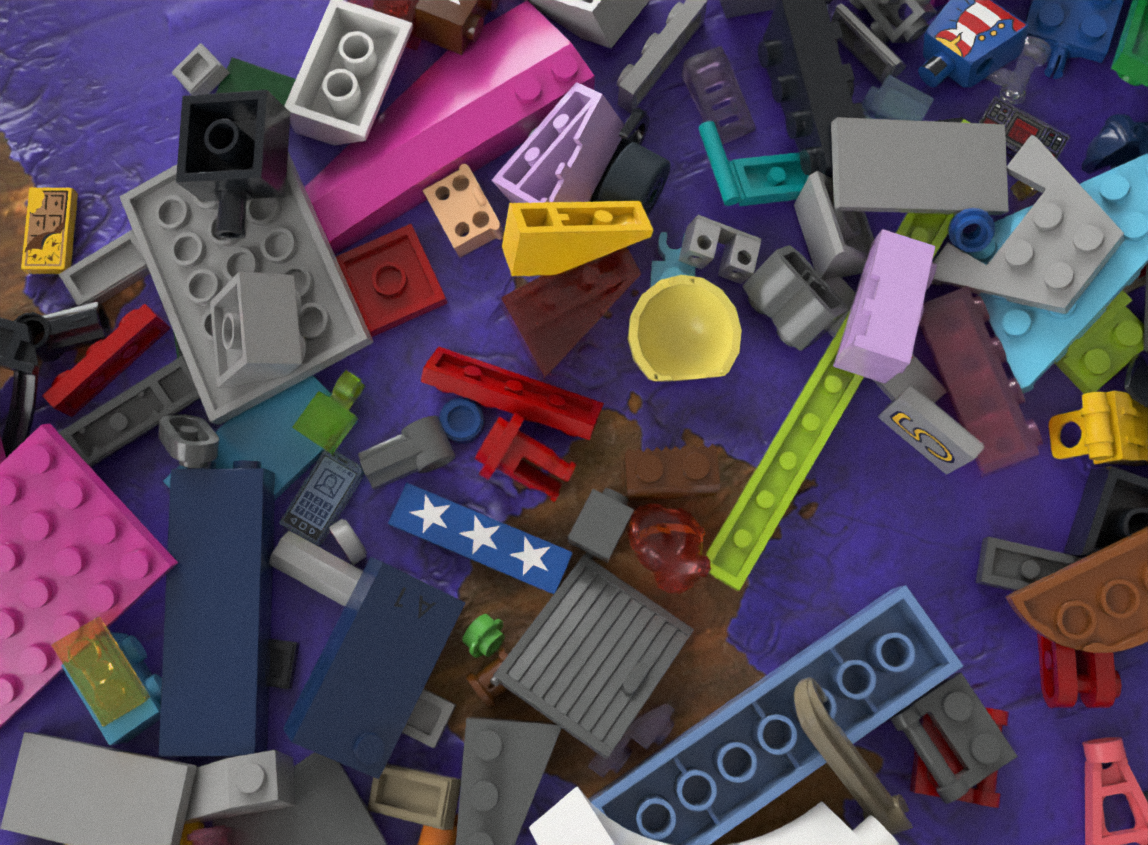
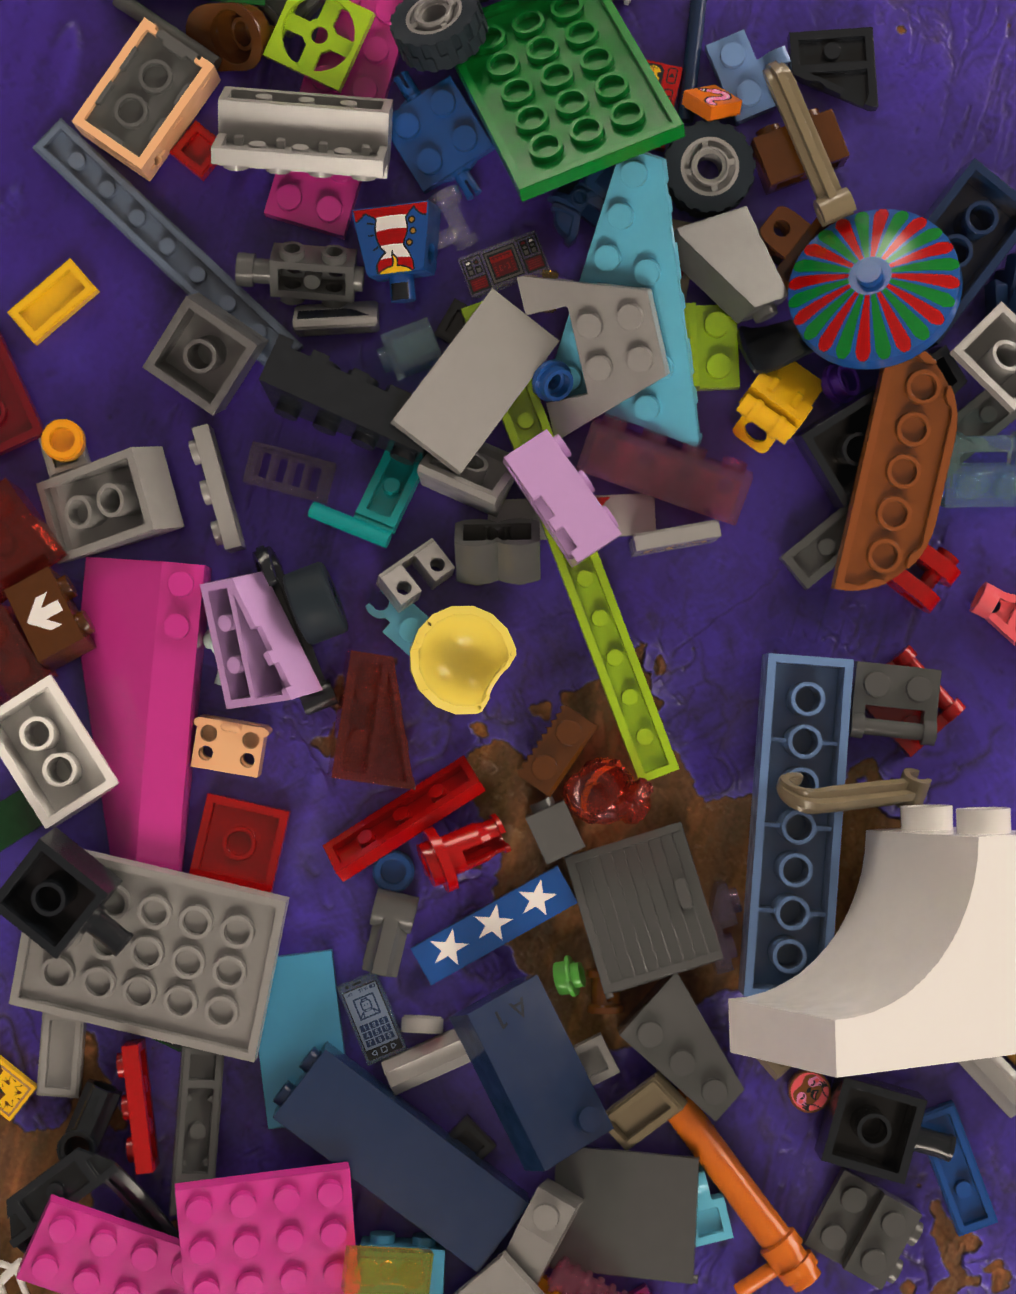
camera: 55 degrees left, 10 degrees up
dark grey plate [158,414,219,468] -> none
light grey slope [210,271,306,388] -> none
clear neon green plate [292,370,366,455] -> none
yellow slope [502,201,653,276] -> none

